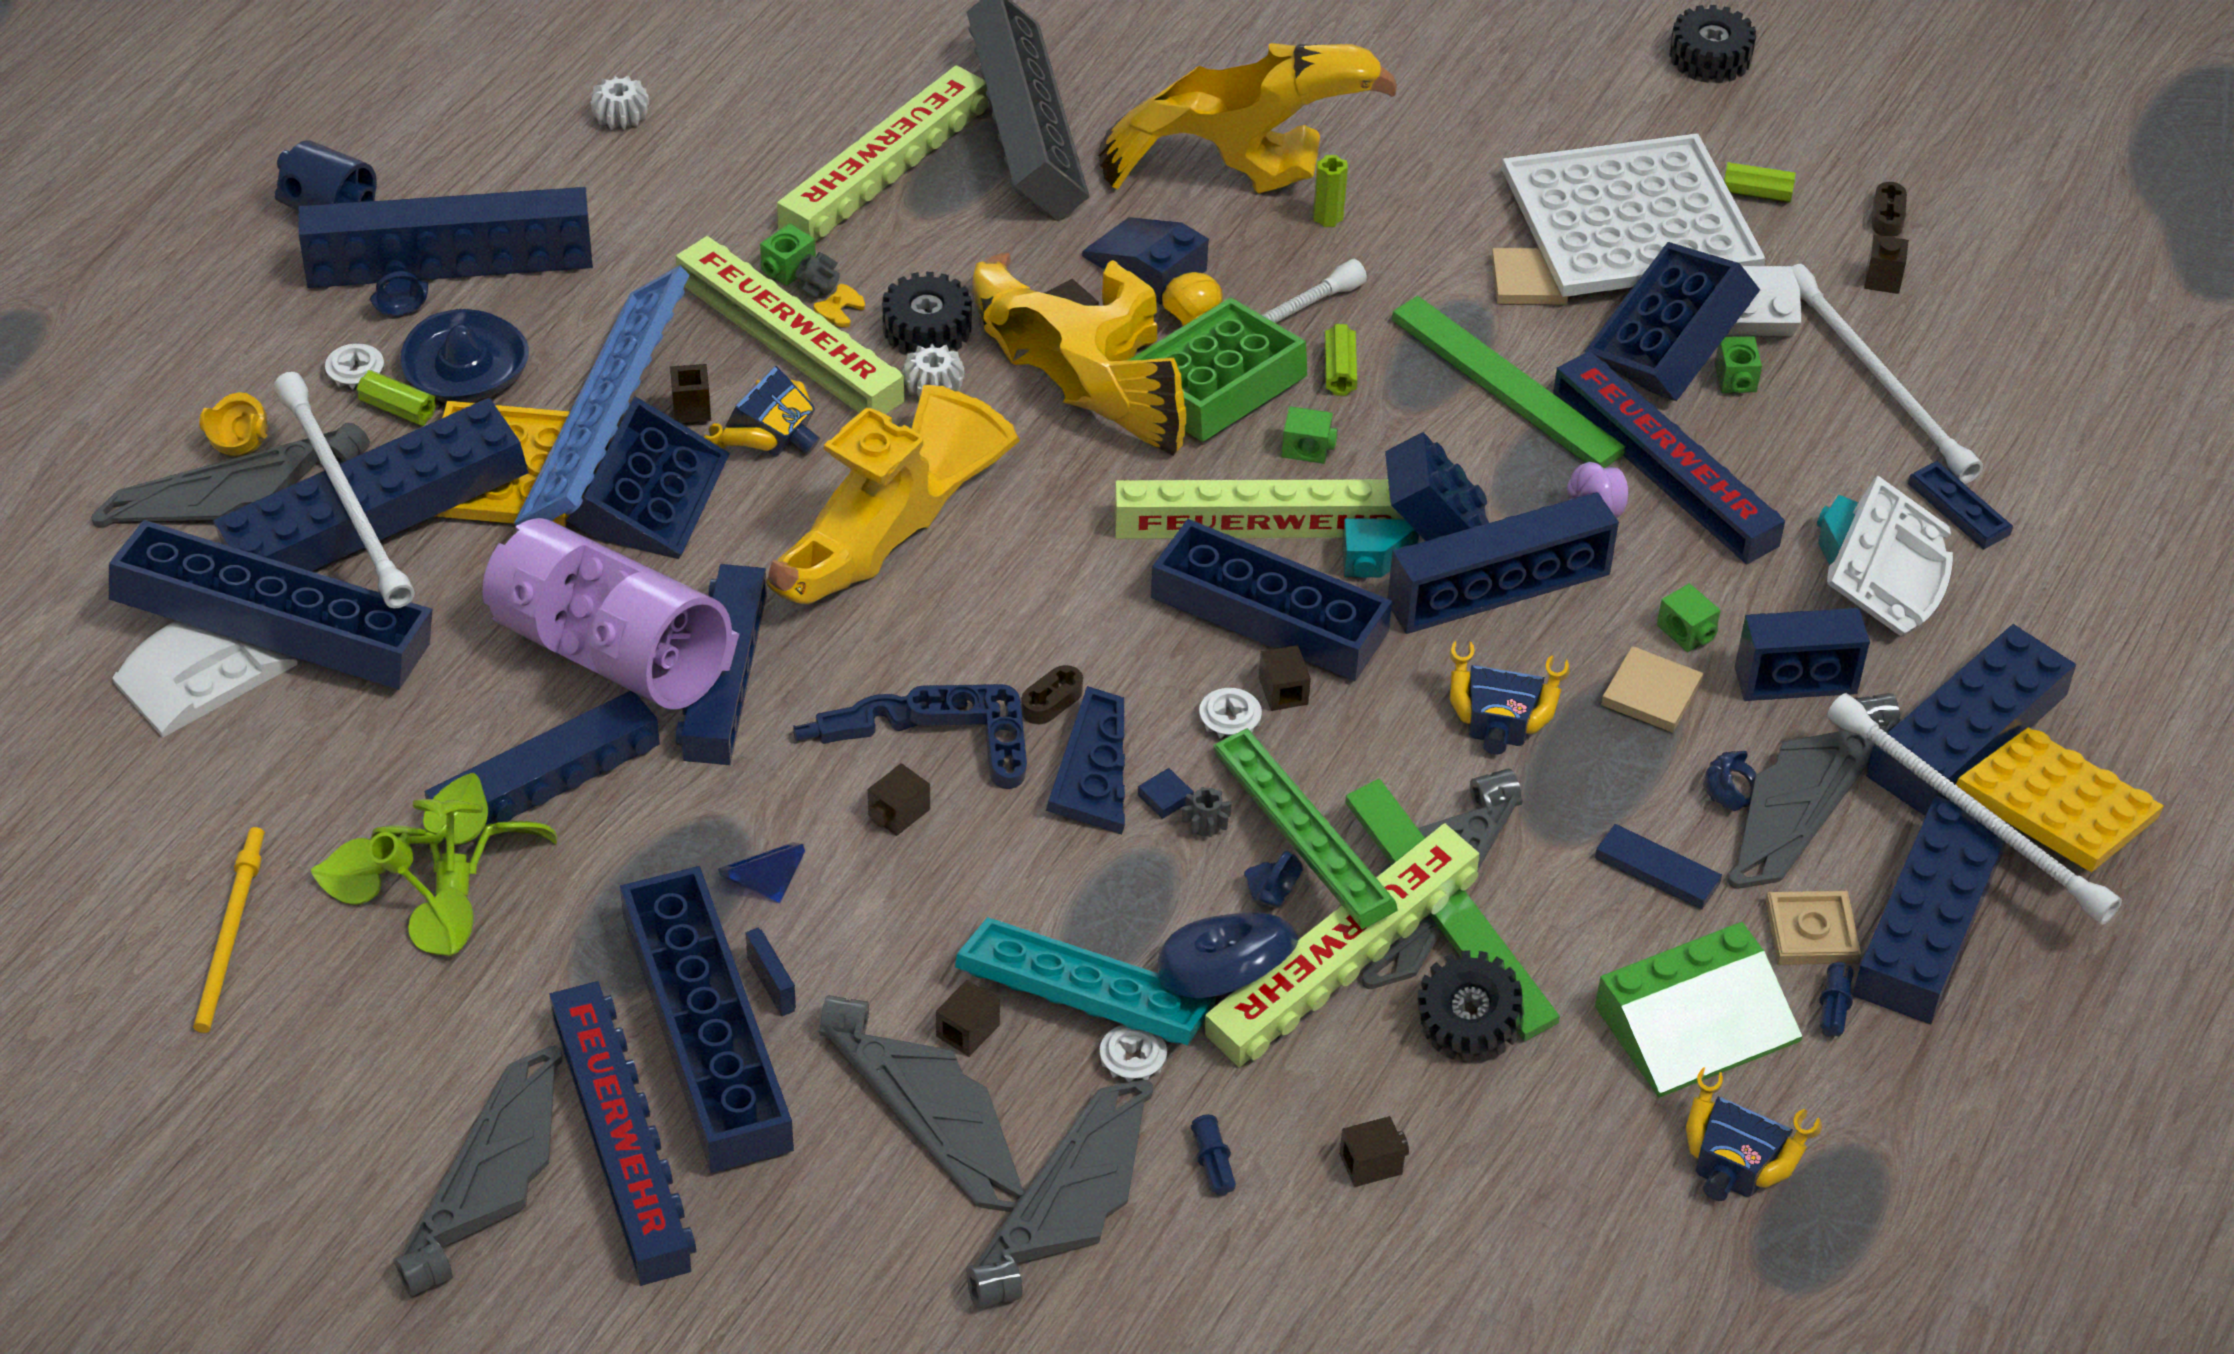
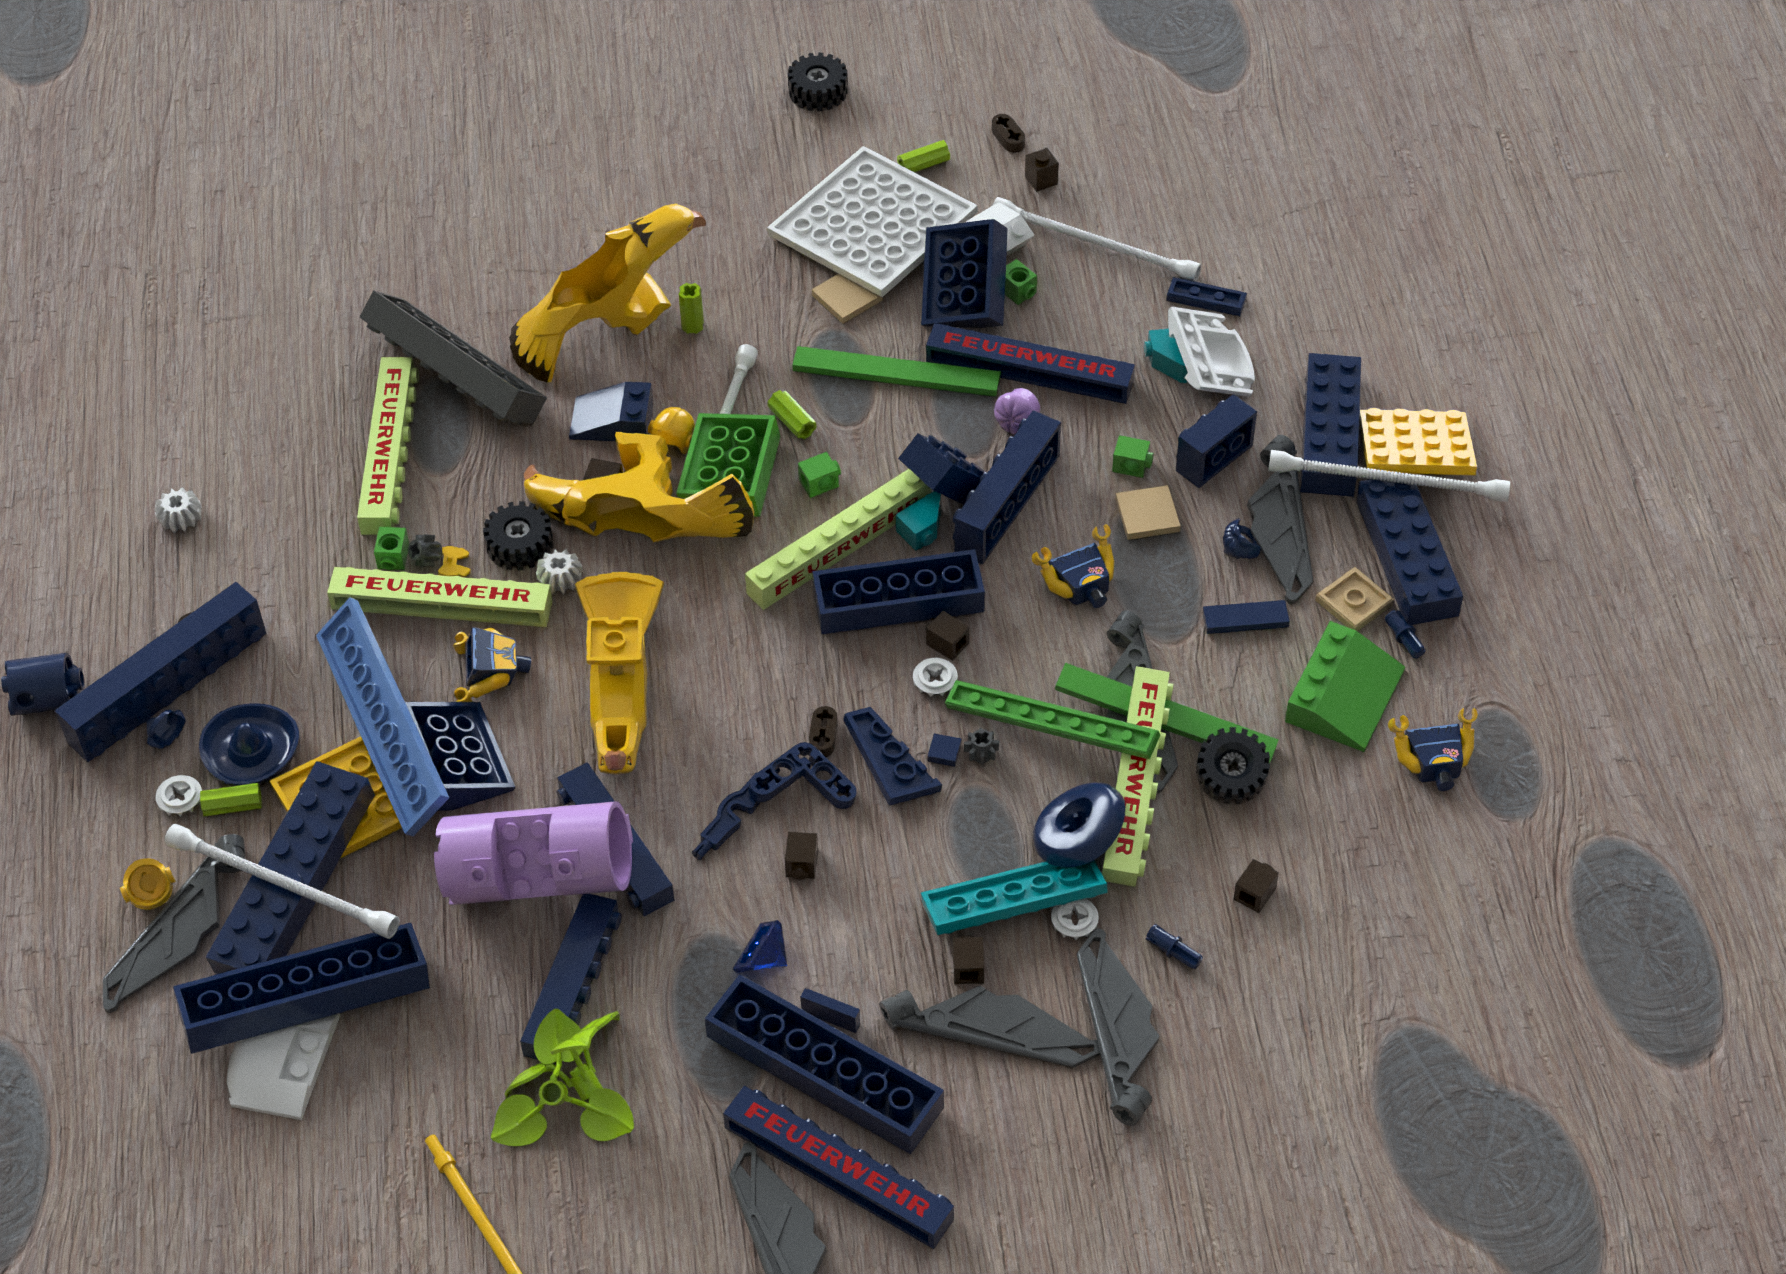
camera: 35 degrees left, 5 degrees up
dark brown brick [670,364,711,423] -> none
dark blue piece [1244,851,1303,908] -> none

